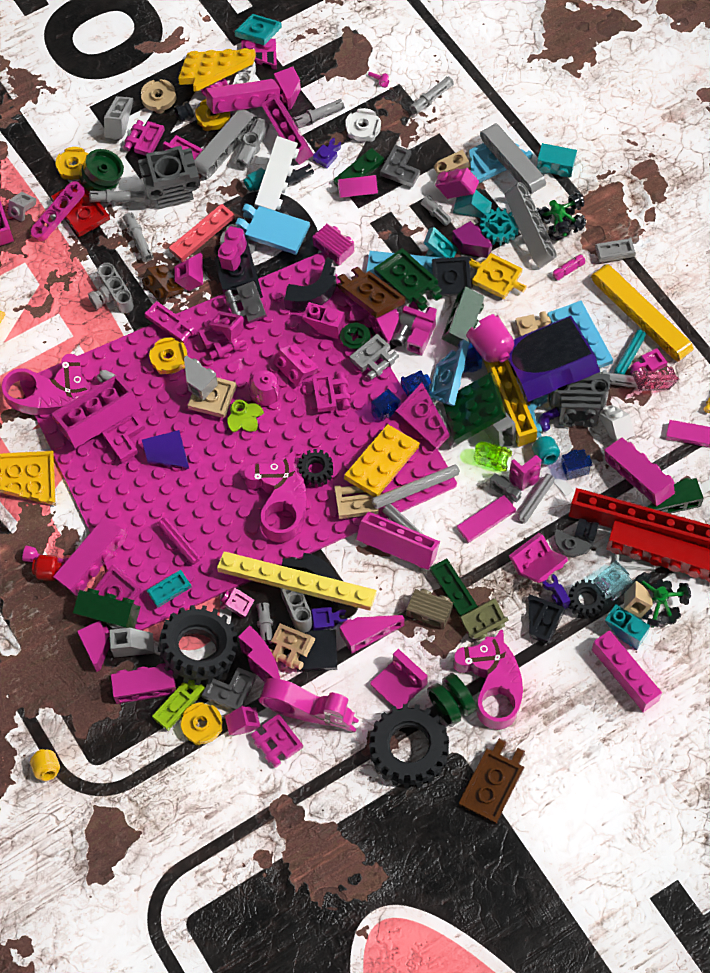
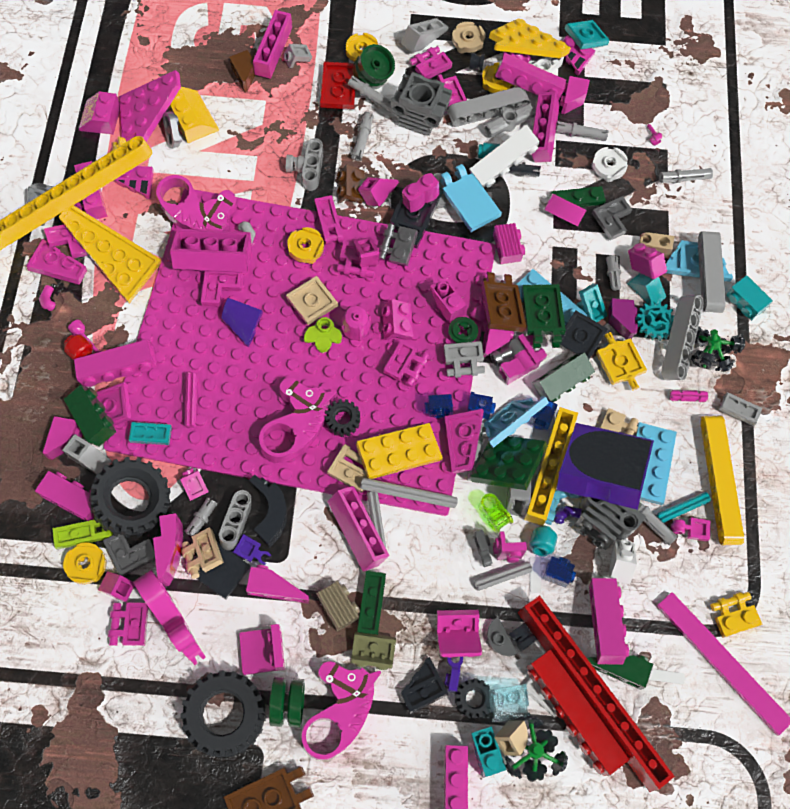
camera: 30 degrees right, 5 degrees up
dark pink beam [31,181,85,241] -> none
coral plate [169,204,235,262] -> none
light grey slope [184,355,218,401] -> none
light yellow plate [217,551,377,611] -> none
black arch [284,258,337,311] -> none
dark purple plate [313,138,341,169] -> none
dark pink tile [457,495,516,543] -> none
dark pink cylinder [466,314,514,363] -> none
clear pink hinge [632,366,679,391] -> none

